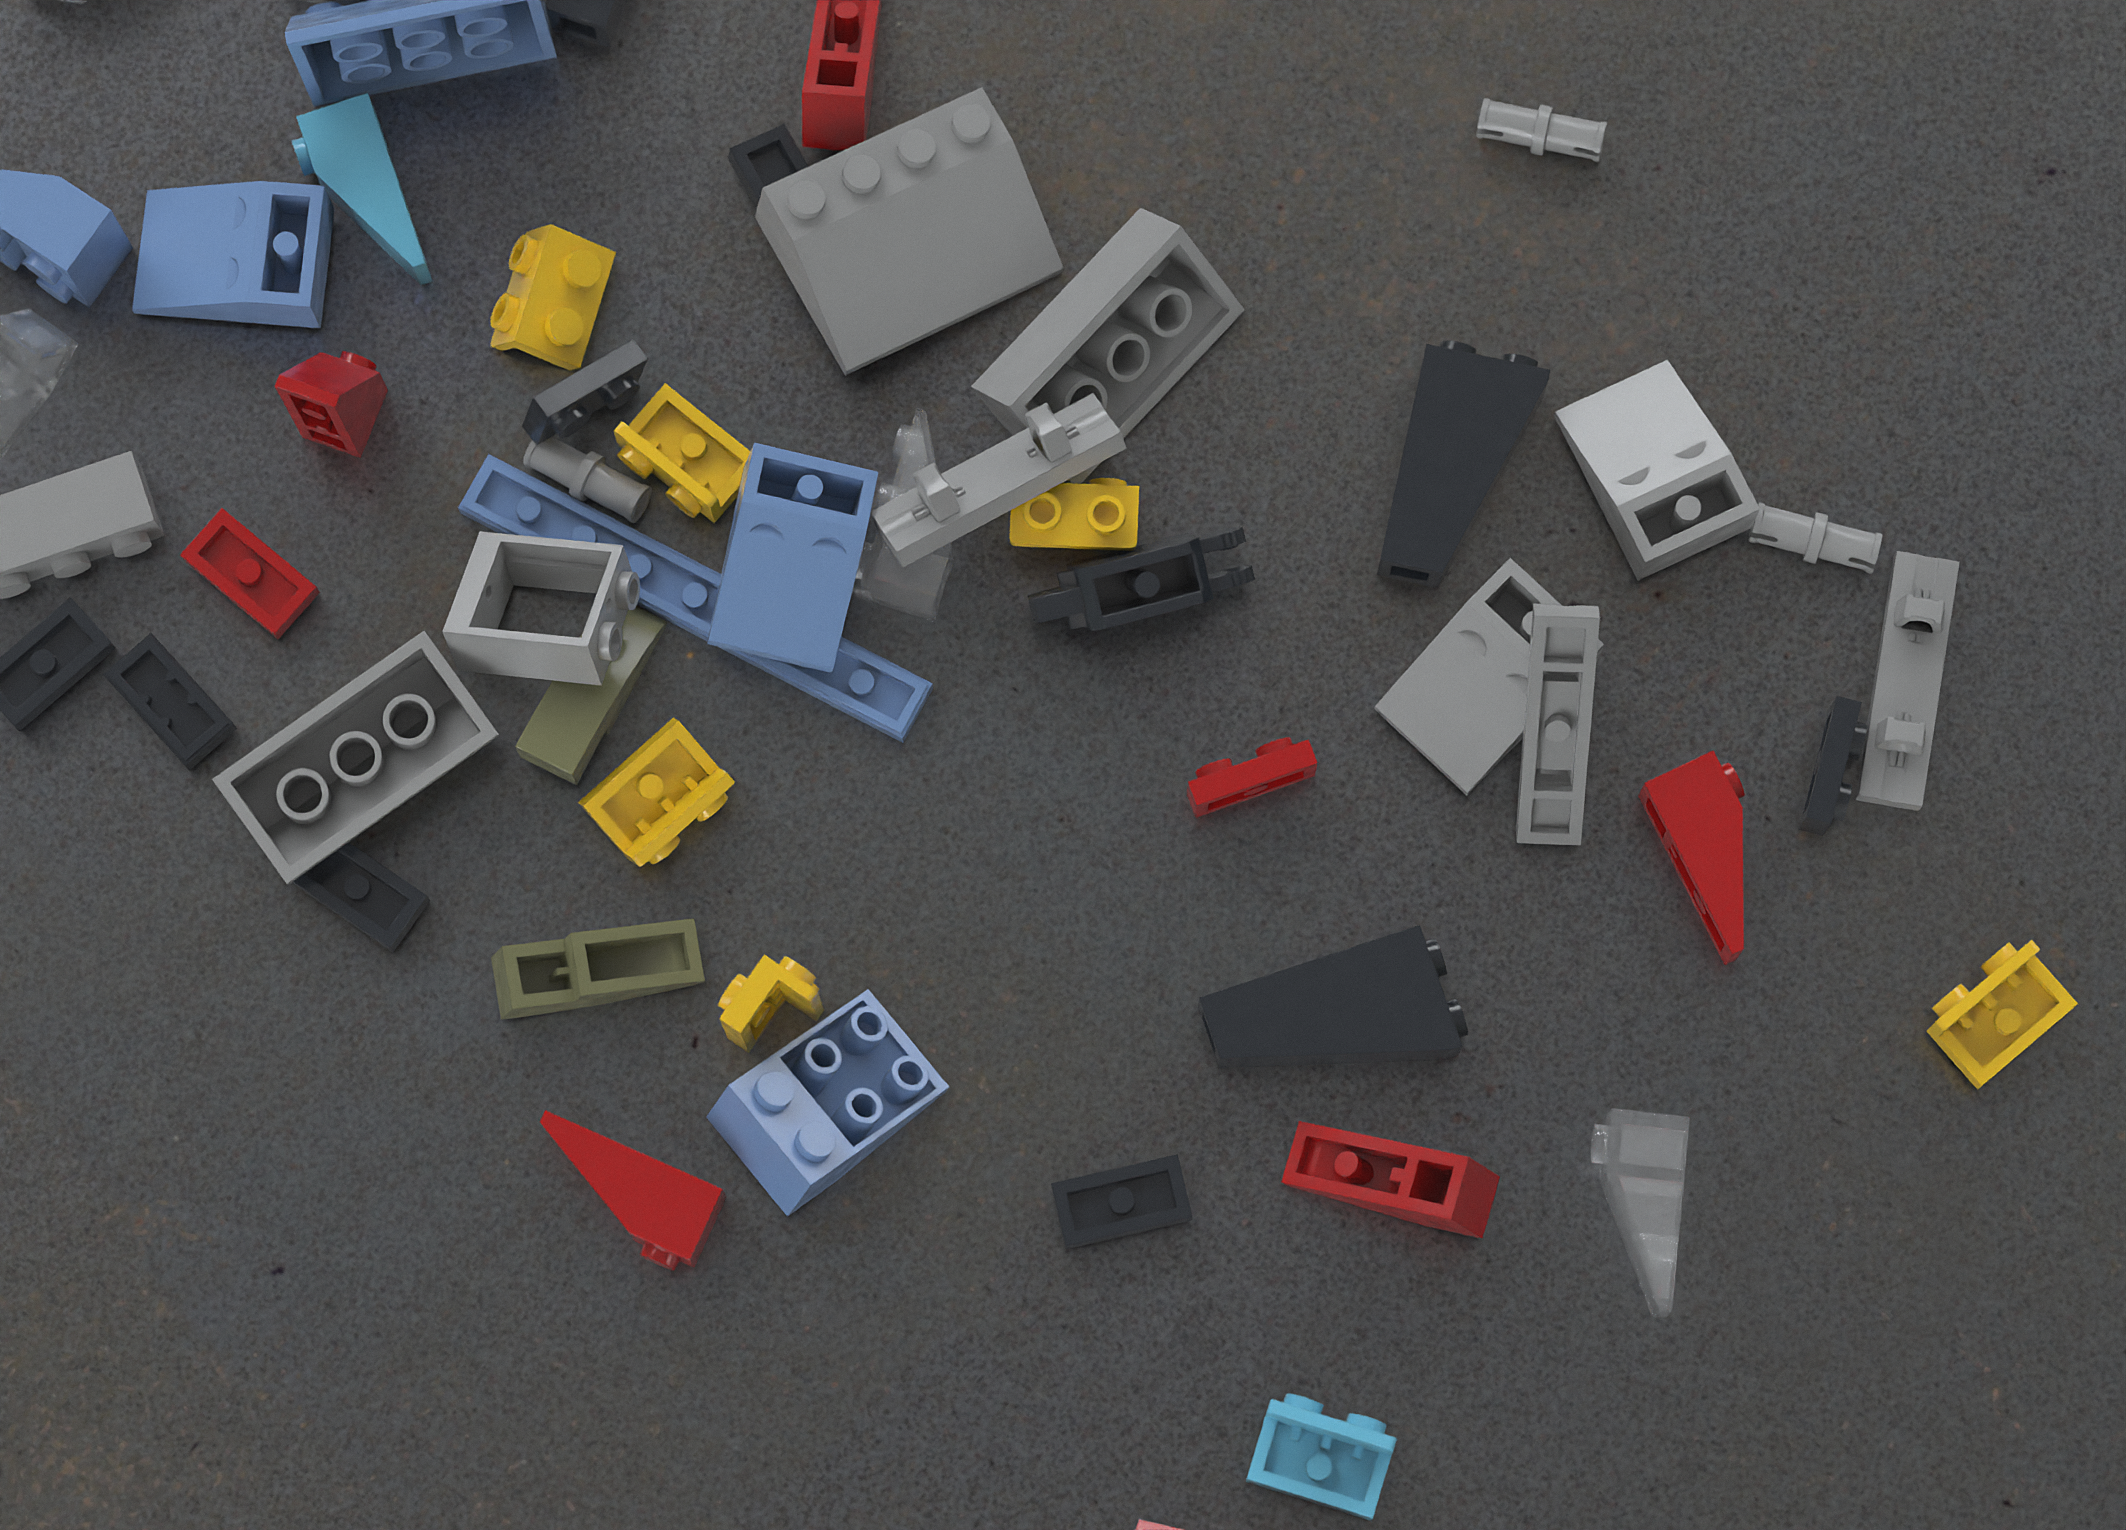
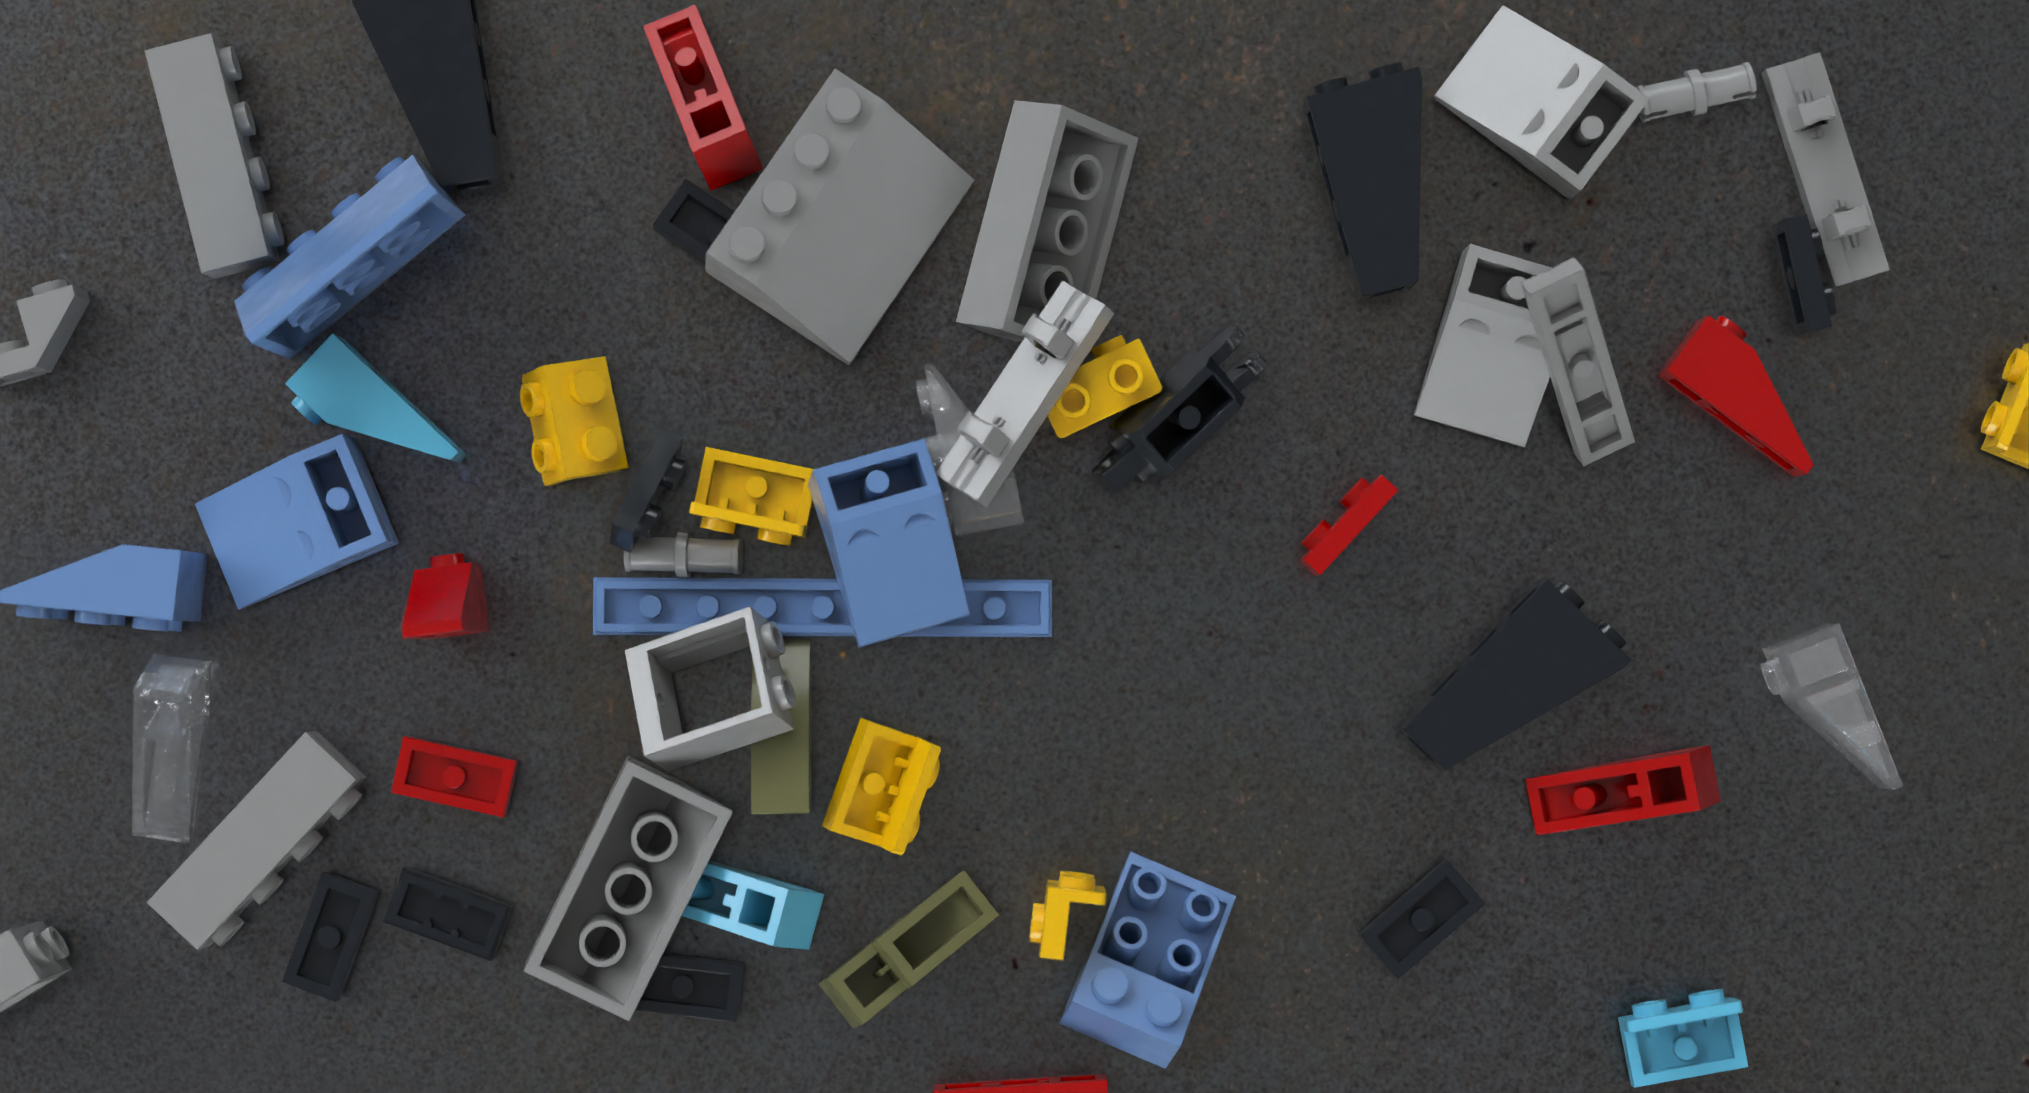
camera: 25 degrees left, 10 degrees up
none -> medium azure slope [682,860,824,950]

